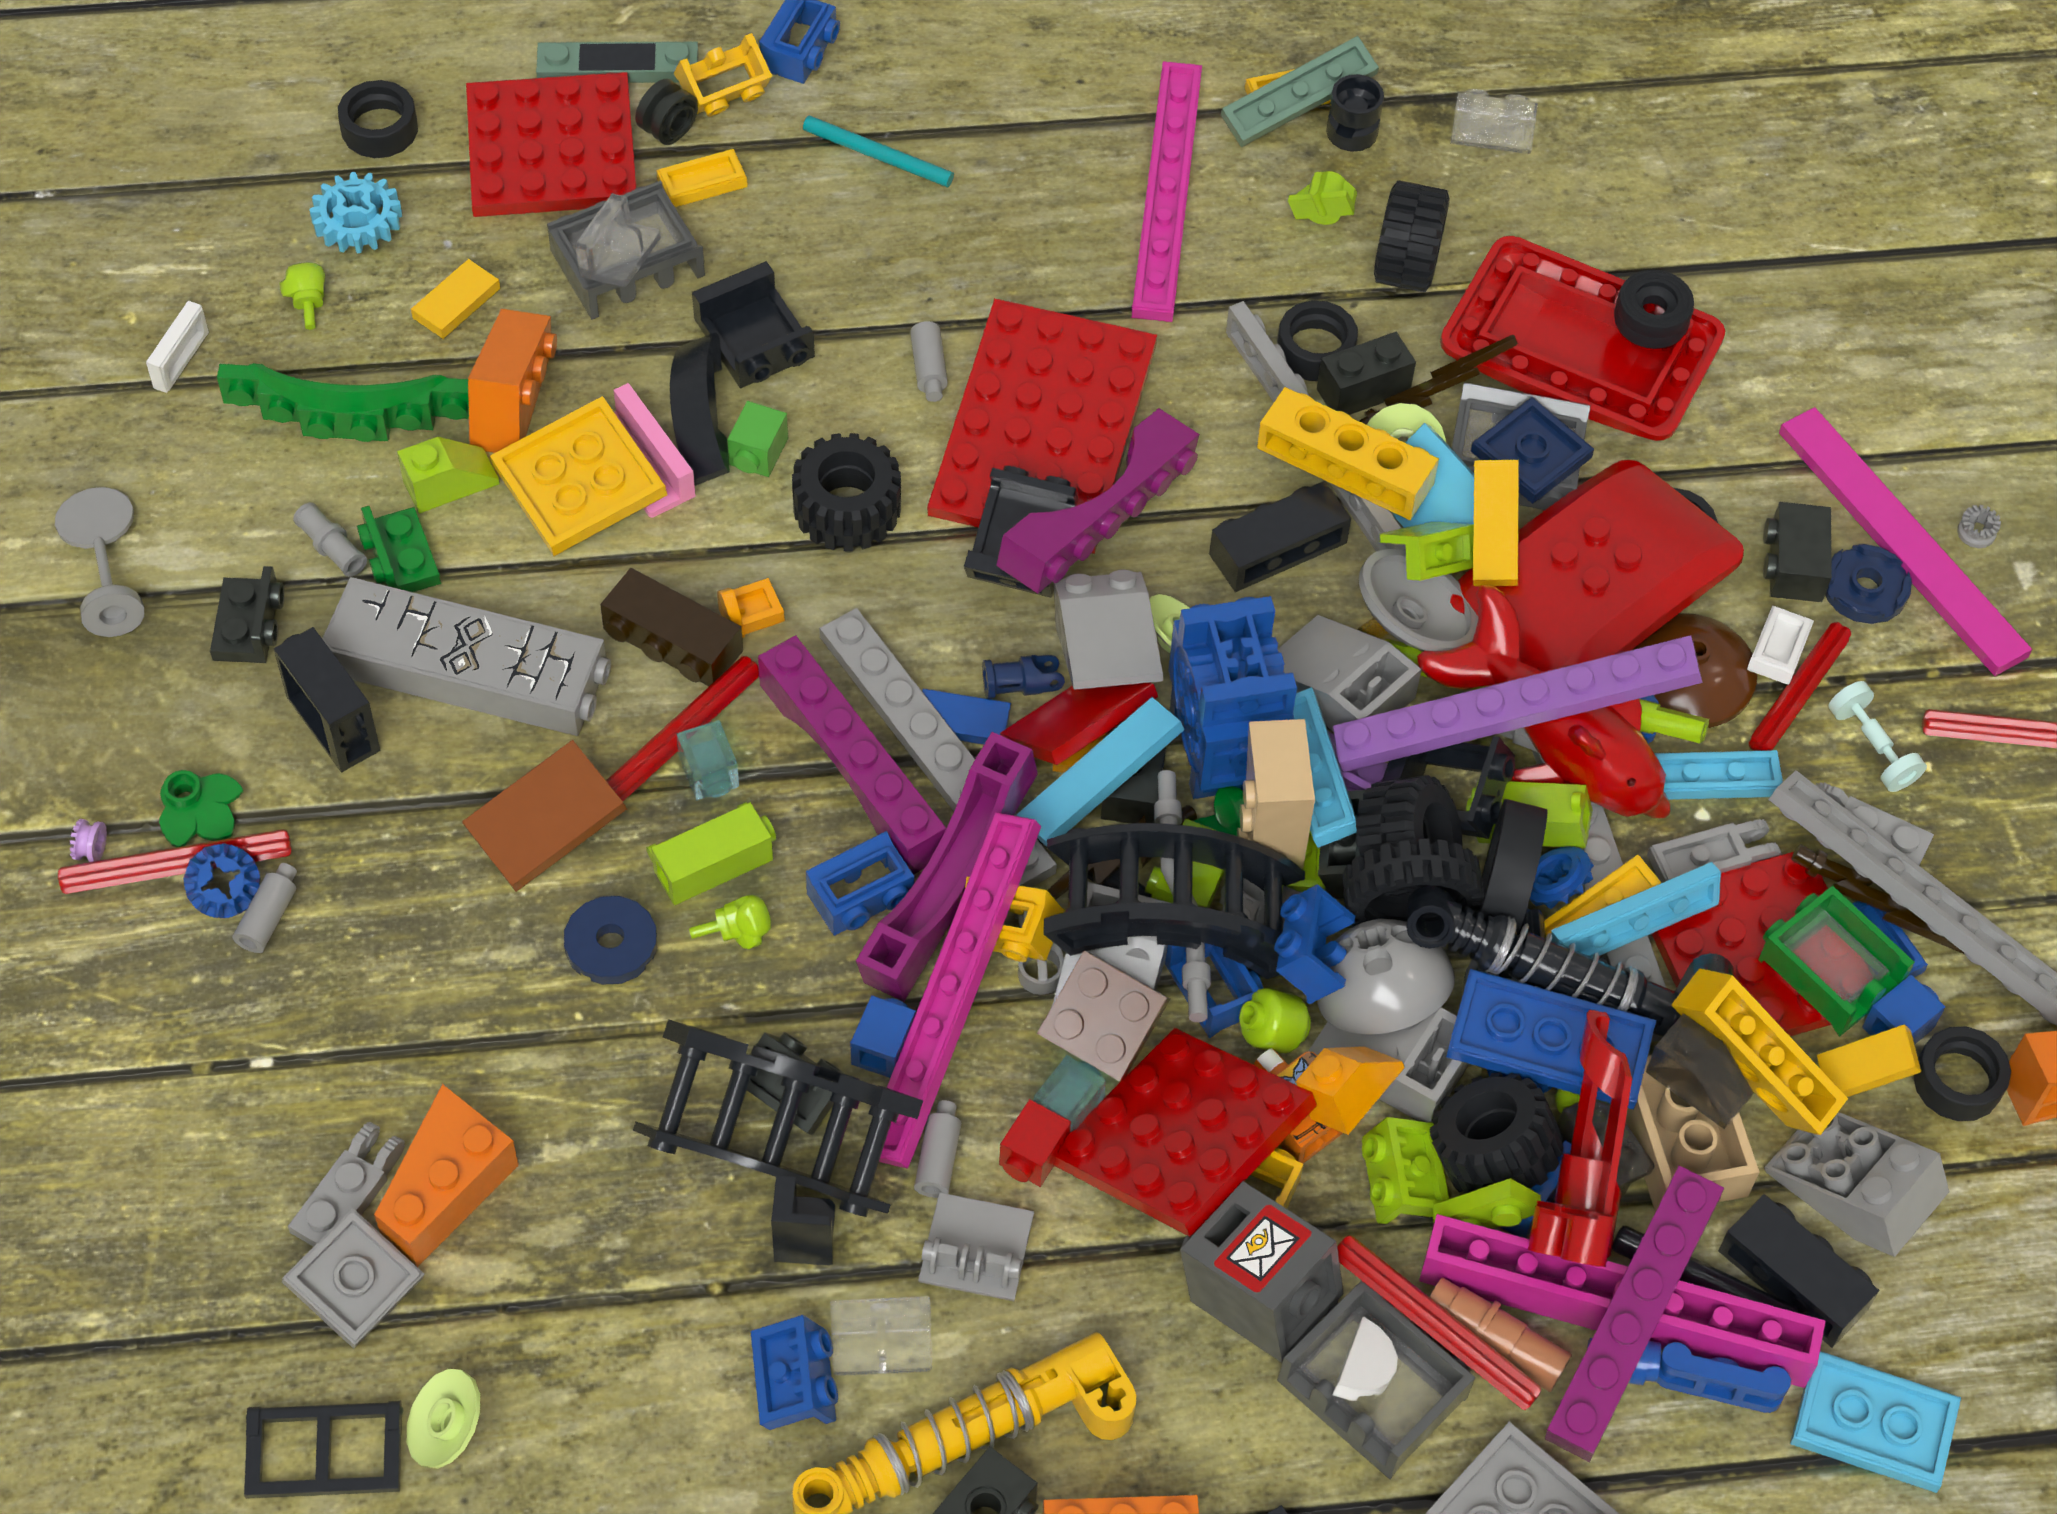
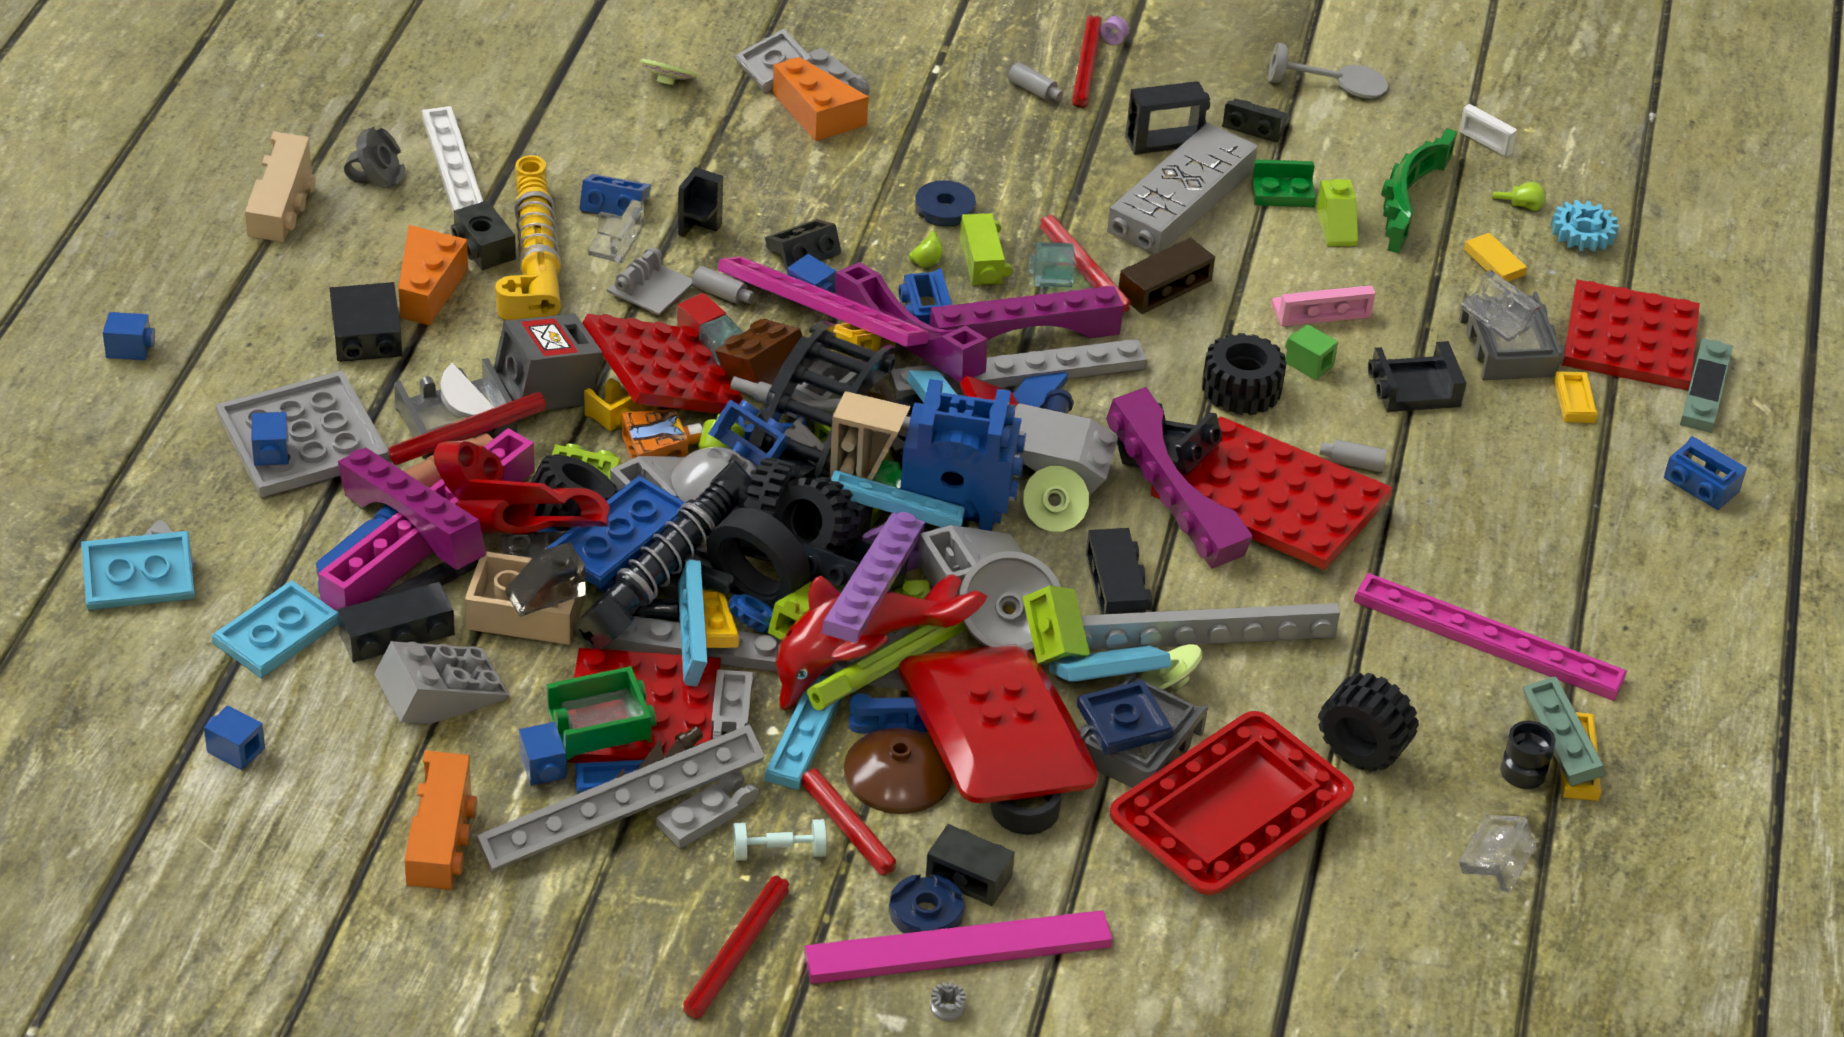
camera: 110 degrees right, 15 degrees down
green plate [159,770,244,847] -> none
blue gear [183,843,260,918] -> none
black window [244,1400,404,1499] -> none
light grey pin [293,502,367,577] -> none
black tyre [338,80,418,158] -> none
dark orange tile [462,740,627,892] -> none
orange wedge [468,309,557,453] -> none
yellow plate [490,396,668,556] -> none
black fence [633,1019,923,1217] -> none
pearl dark grey wheel [635,79,698,145] -> none
black slope [670,332,730,486] -> none
yellow window [674,33,772,117] -> none
light orange tile [717,578,785,638] -> none
teal bar [803,115,954,188] -> none
yellow brick [1257,387,1439,521] -> none
black tyre [1277,300,1358,381] -> none
lime piece [1288,171,1357,225] -> none
light orange slope [1295,1046,1405,1135] -> none
pearl dark grey brick [1317,331,1416,415] -> none
dark brown piece [1359,335,1518,425] -> none
lime plate [1433,1178,1541,1229] -> none
yellow tile [1473,460,1519,586] -> none
black tyre [1614,270,1694,349] -> none
yellow brick [1671,968,1848,1135] -> none
white tile [1747,606,1814,685] -> none
yellow tile [1817,1024,1921,1097] -> none
black tyre [1913,1026,2011,1121] -> none

